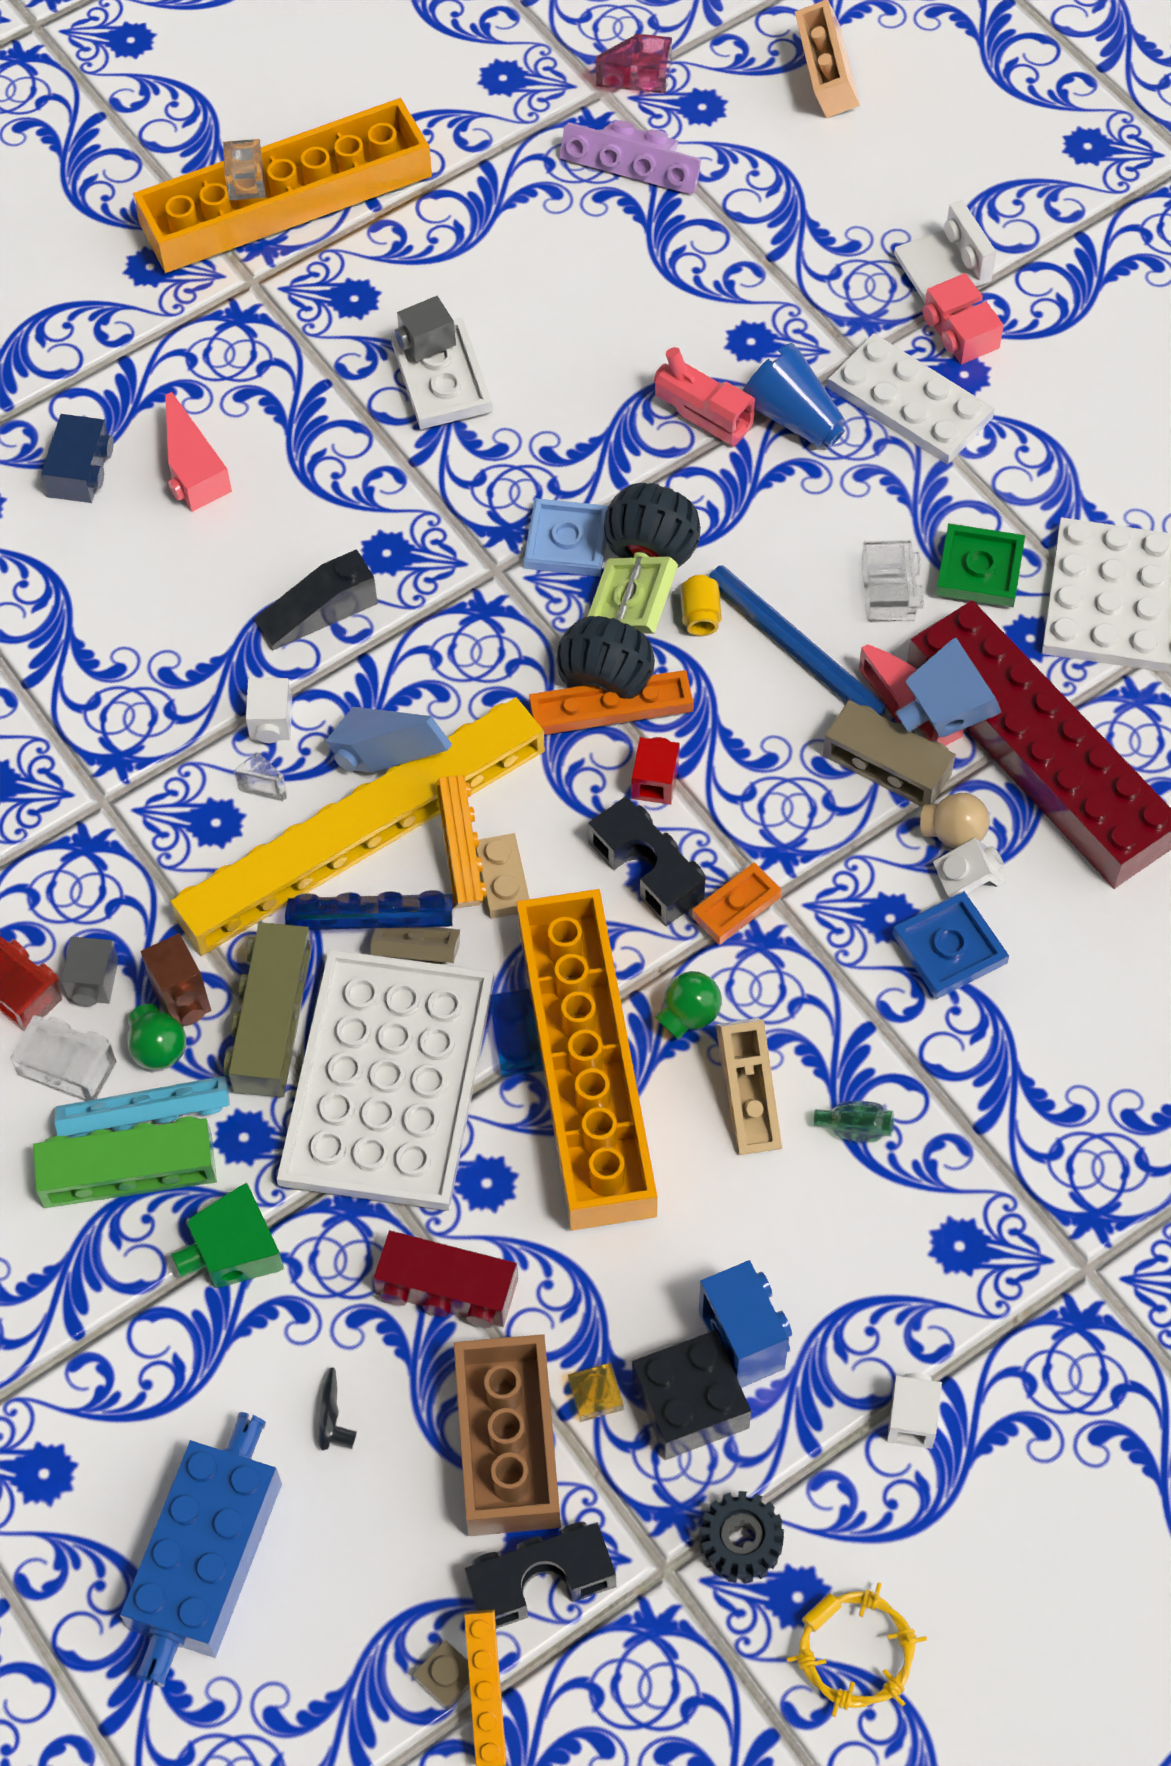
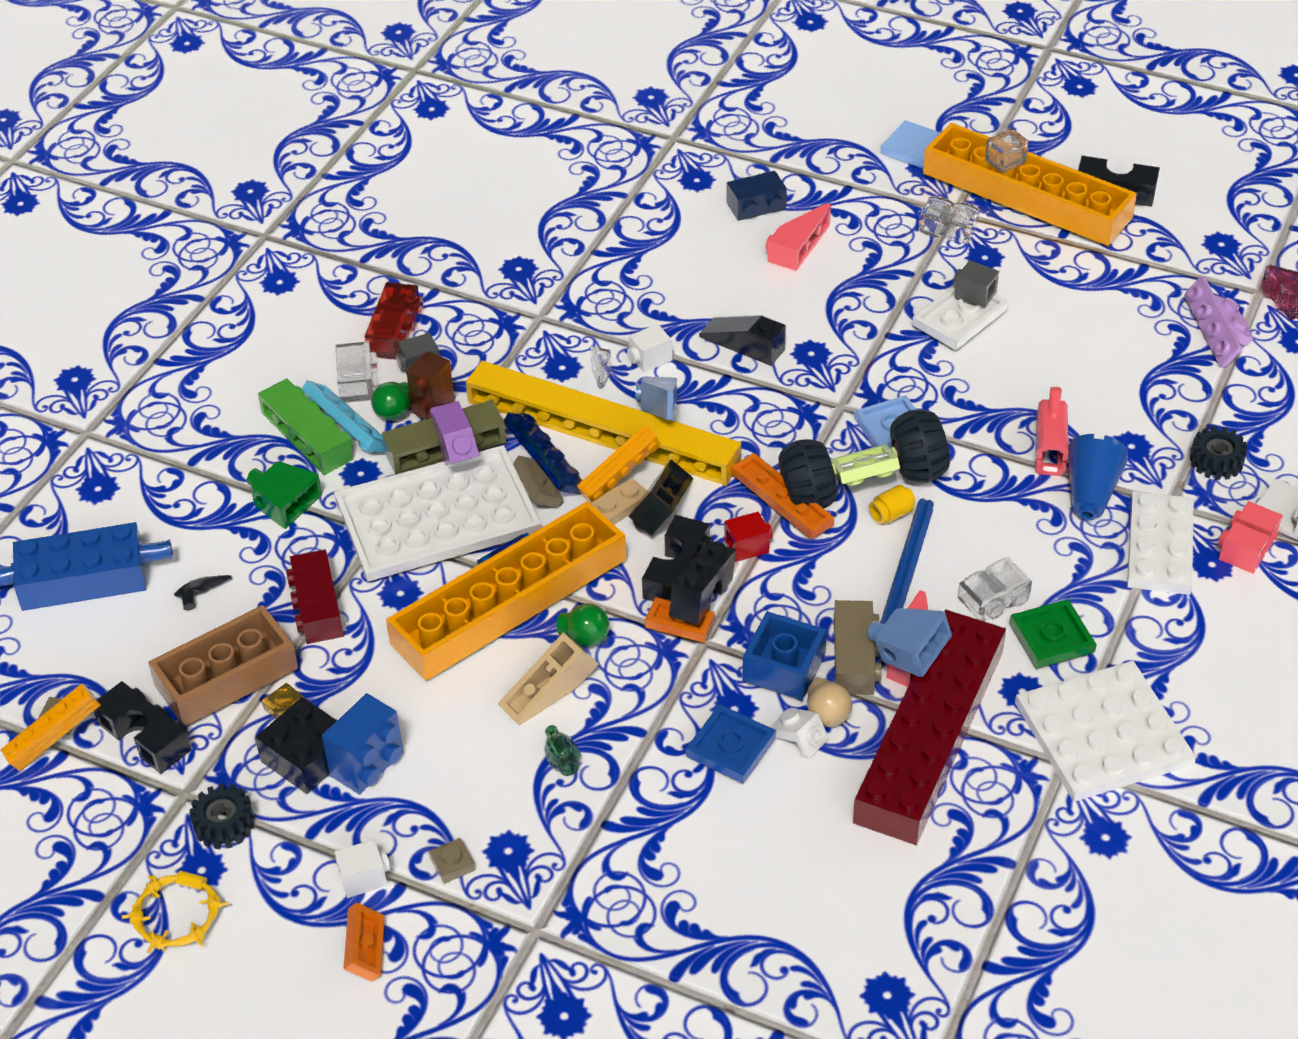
camera: 60 degrees right, 15 degrees down
none -> orange plate [343,902,385,982]
none -> dark tan plate [429,838,475,884]
none -> medium lavender slope [430,401,479,466]
none -> black slope [628,459,693,536]
none -> black arch [669,541,736,625]
none -> blue brick [742,611,827,700]
none -> light blue tile [880,120,941,169]
none -> clear brick [918,196,980,244]
none -> black arch [1078,155,1160,207]
none -> black bush [1190,426,1247,480]

